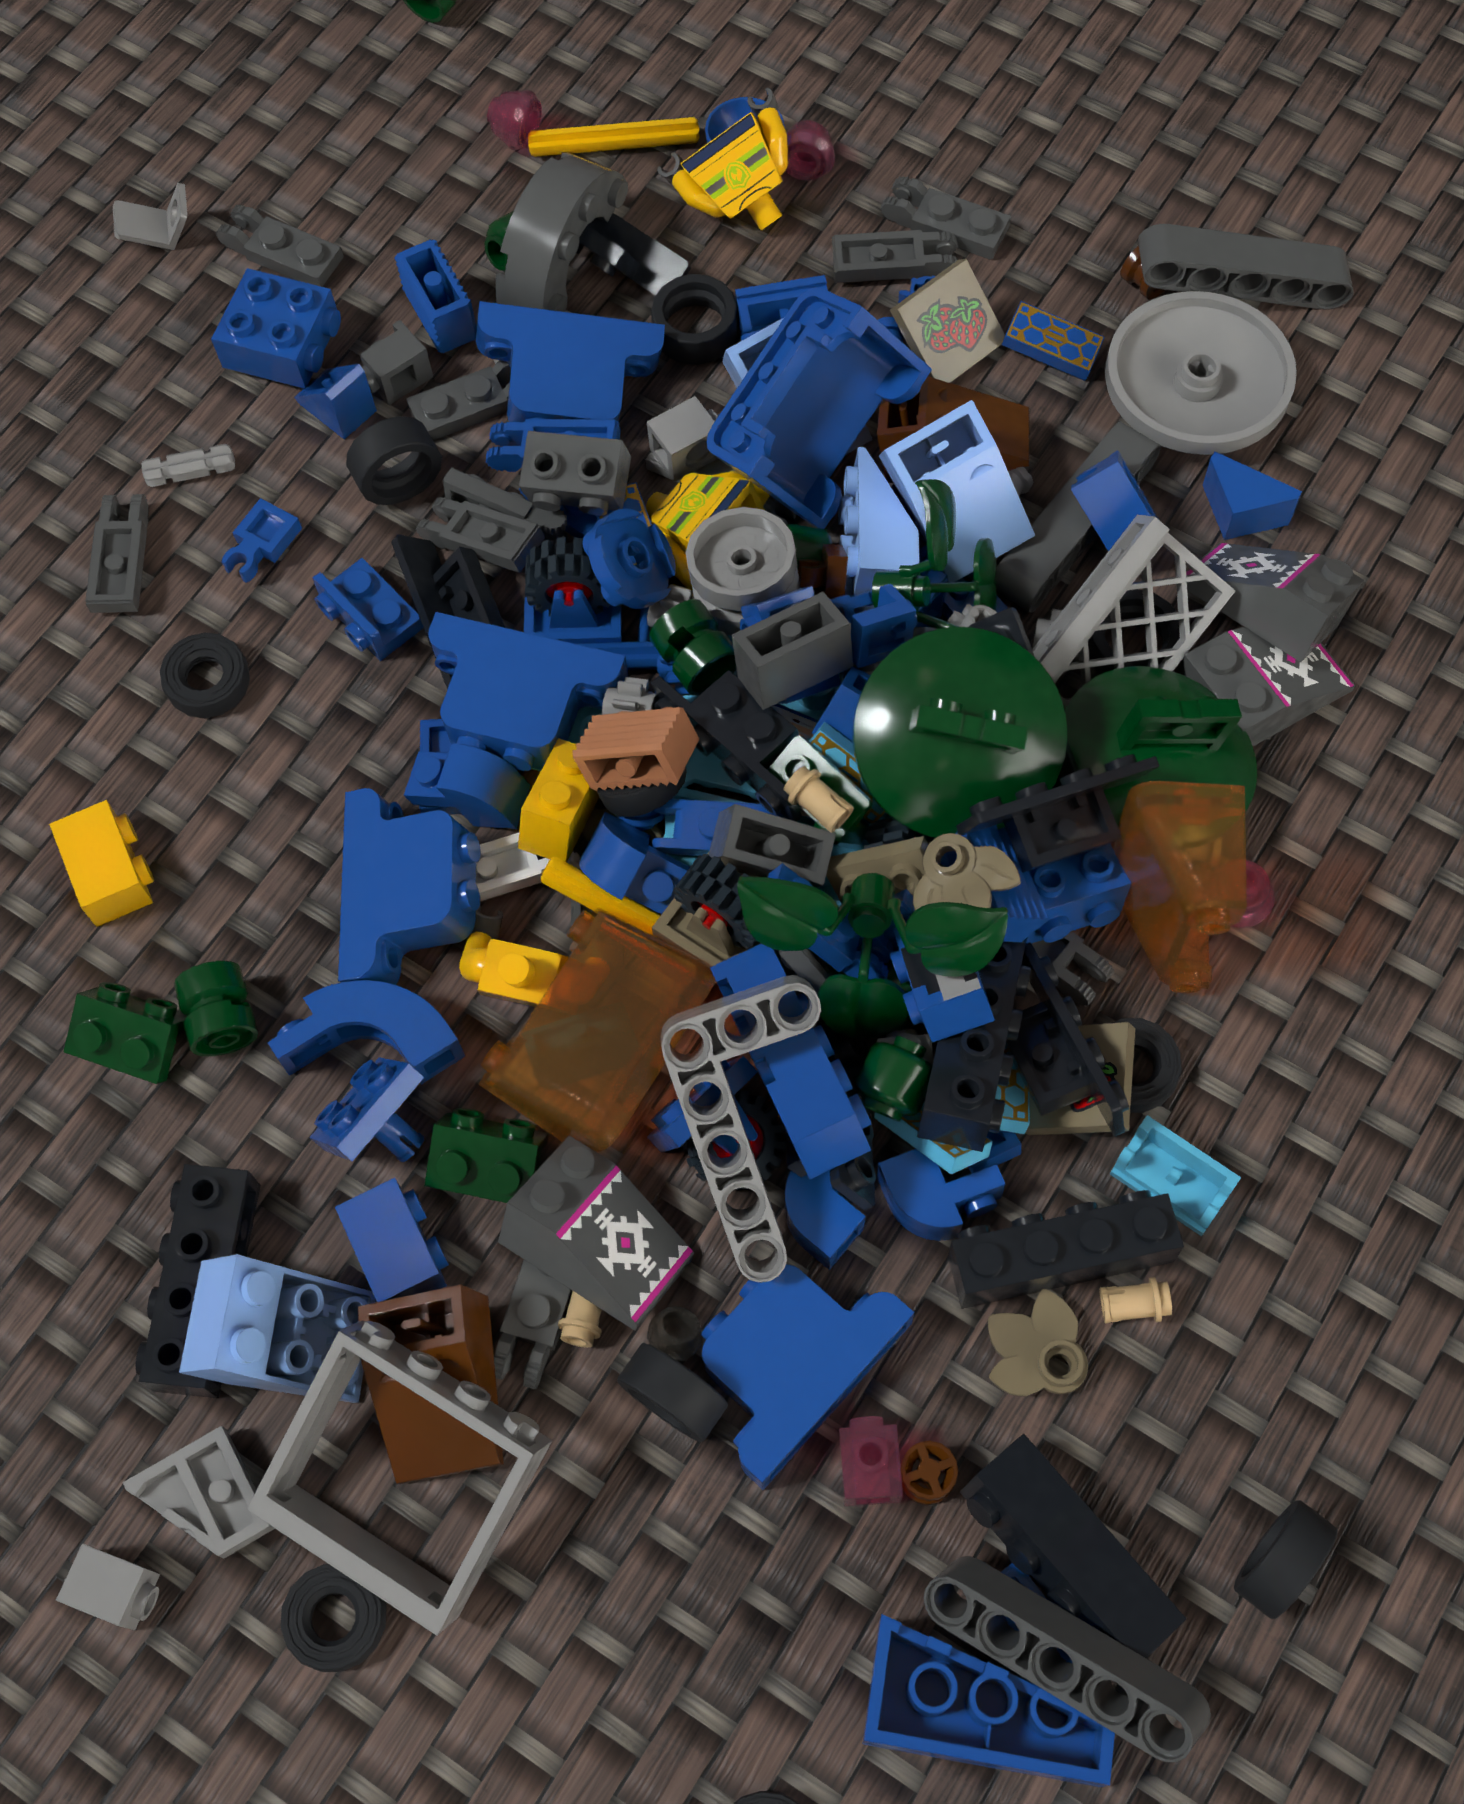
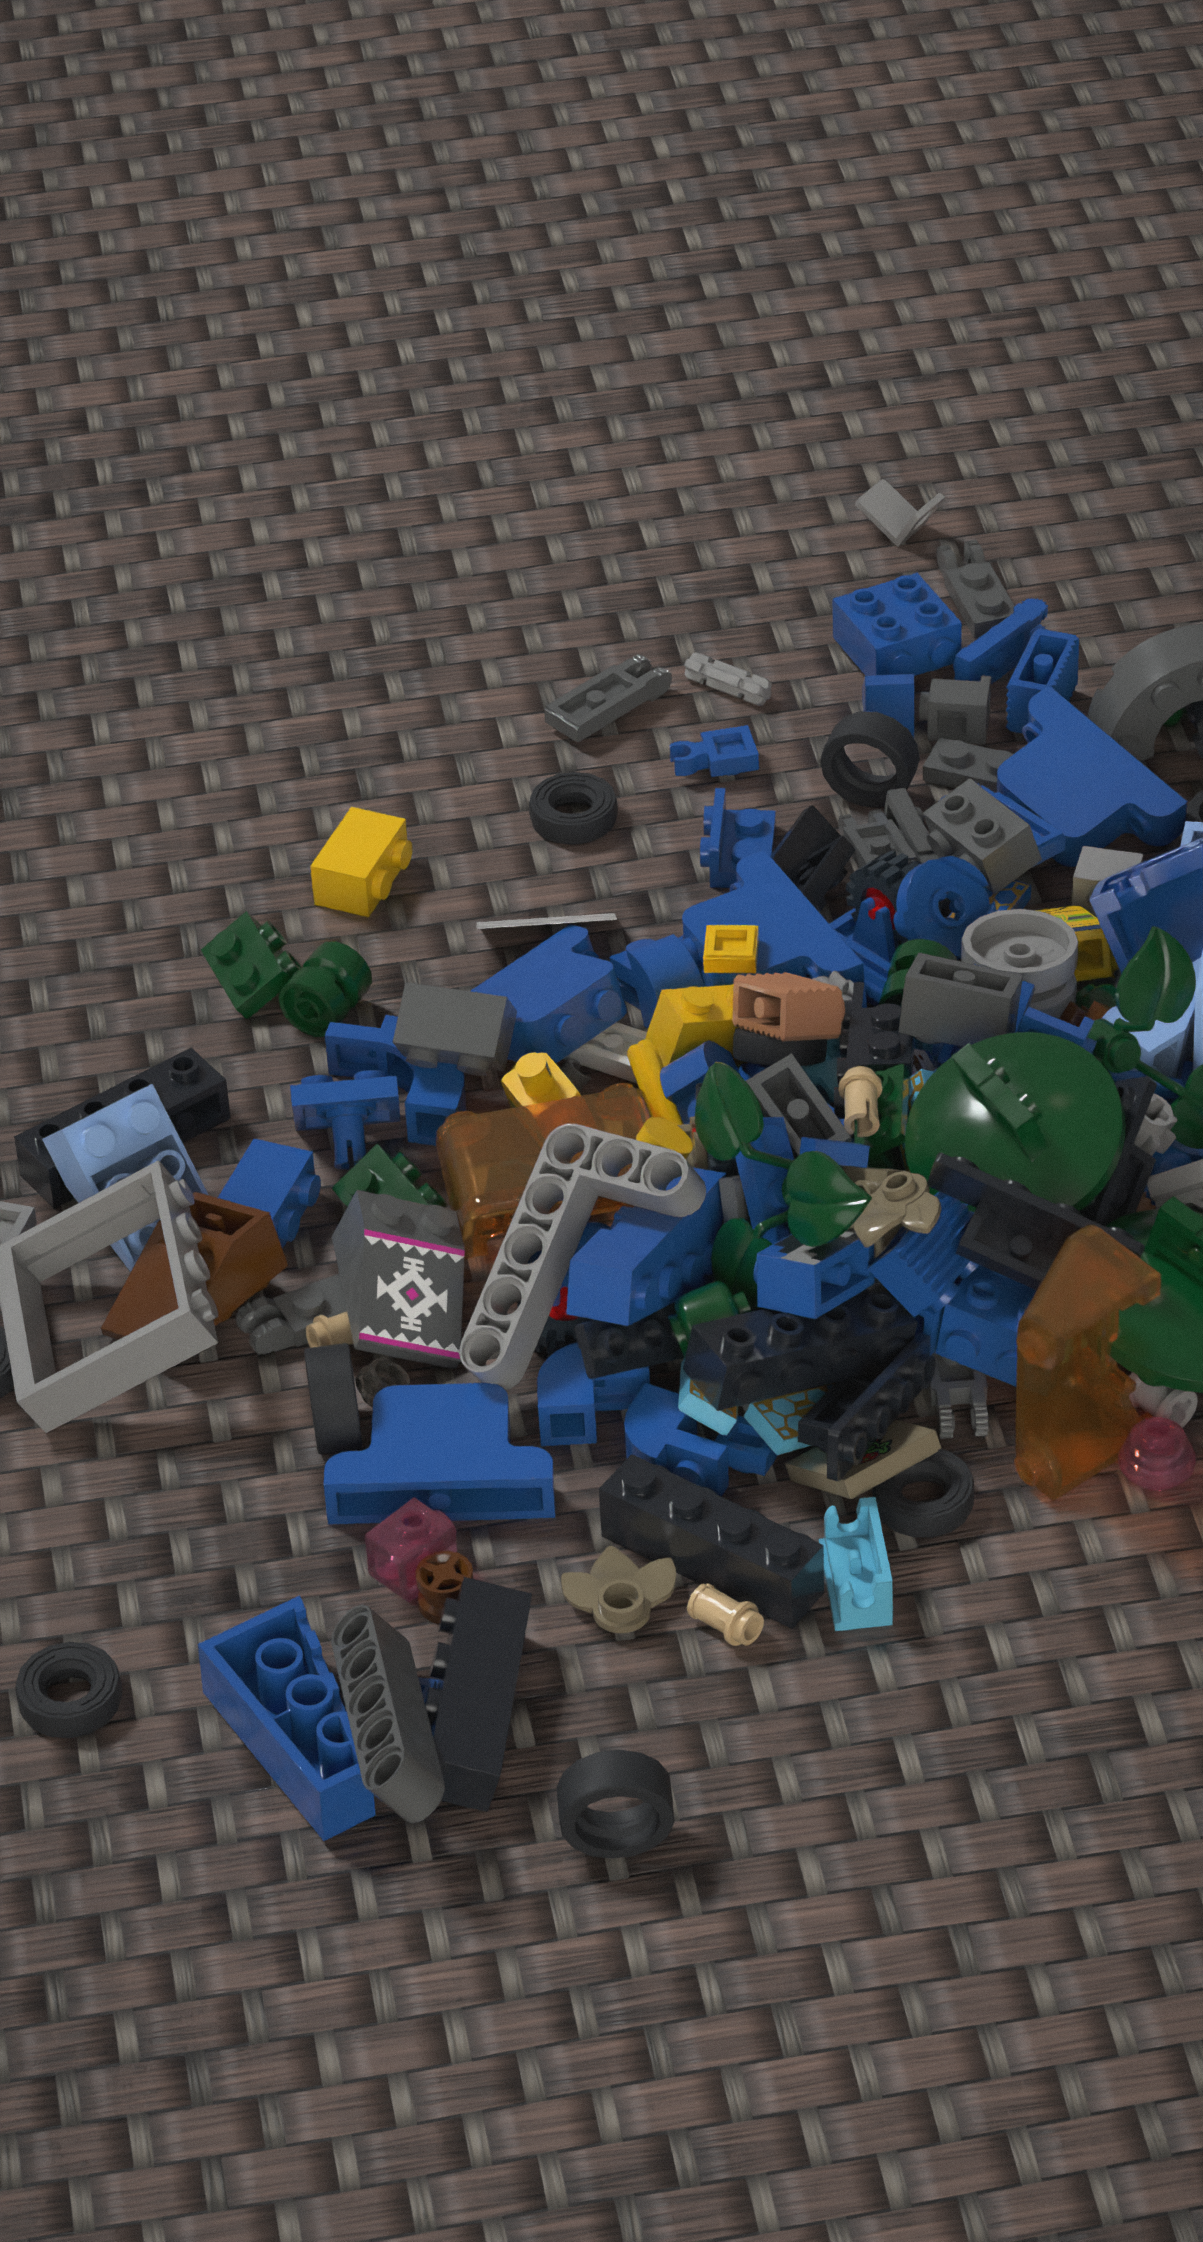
camera: 45 degrees right, 25 degrees down
none -> dark grey brick [393,982,517,1076]
none -> white sticker [477,913,617,929]
none -> yellow tile [636,1117,693,1159]
none -> yellow tile [703,925,759,973]
none -> blue tile [799,1137,870,1168]
none -> blue hinge [953,598,1048,685]

